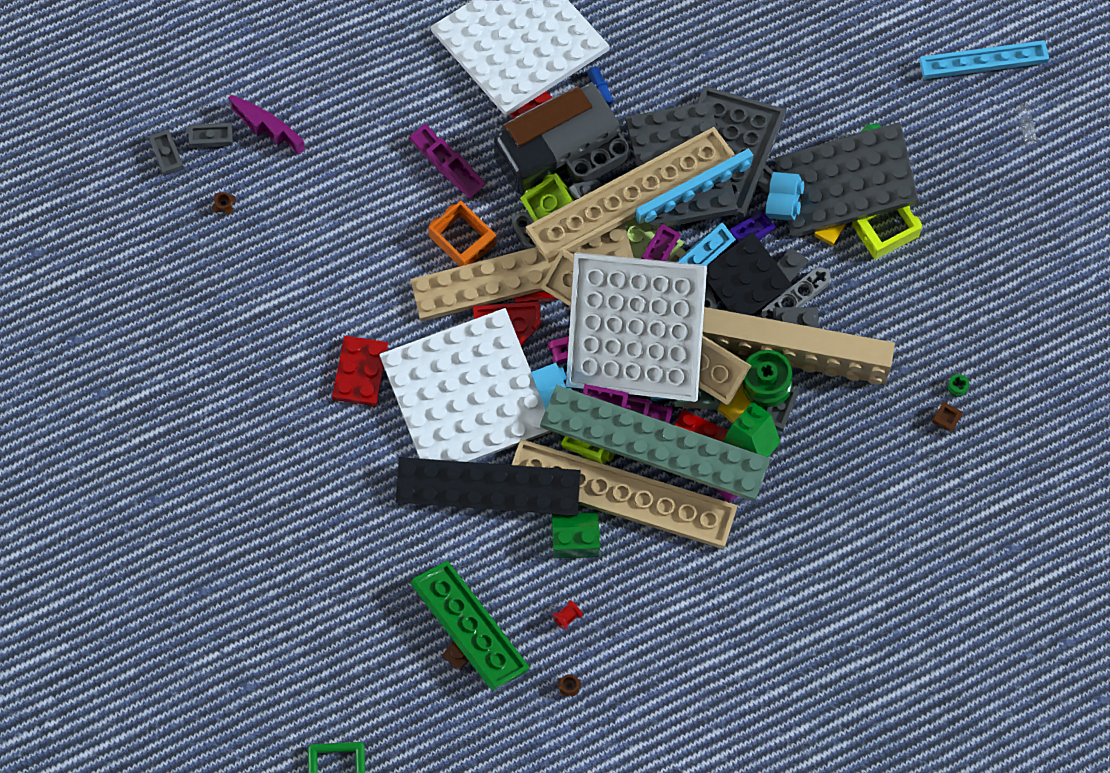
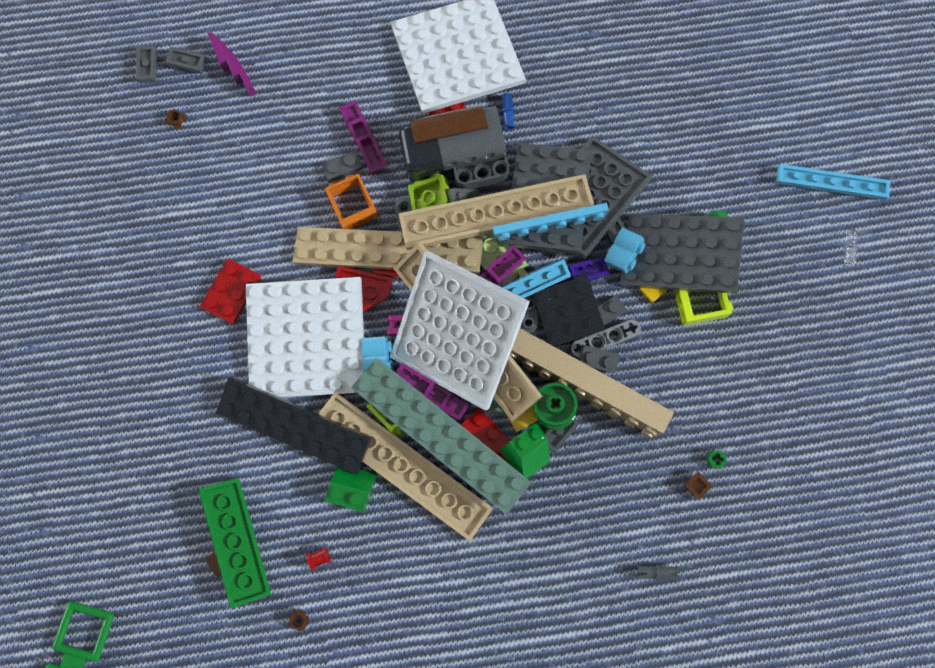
camera: 20 degrees right, 10 degrees up
none -> dark grey plate [321,151,363,183]
none -> dark grey pin [637,565,679,581]

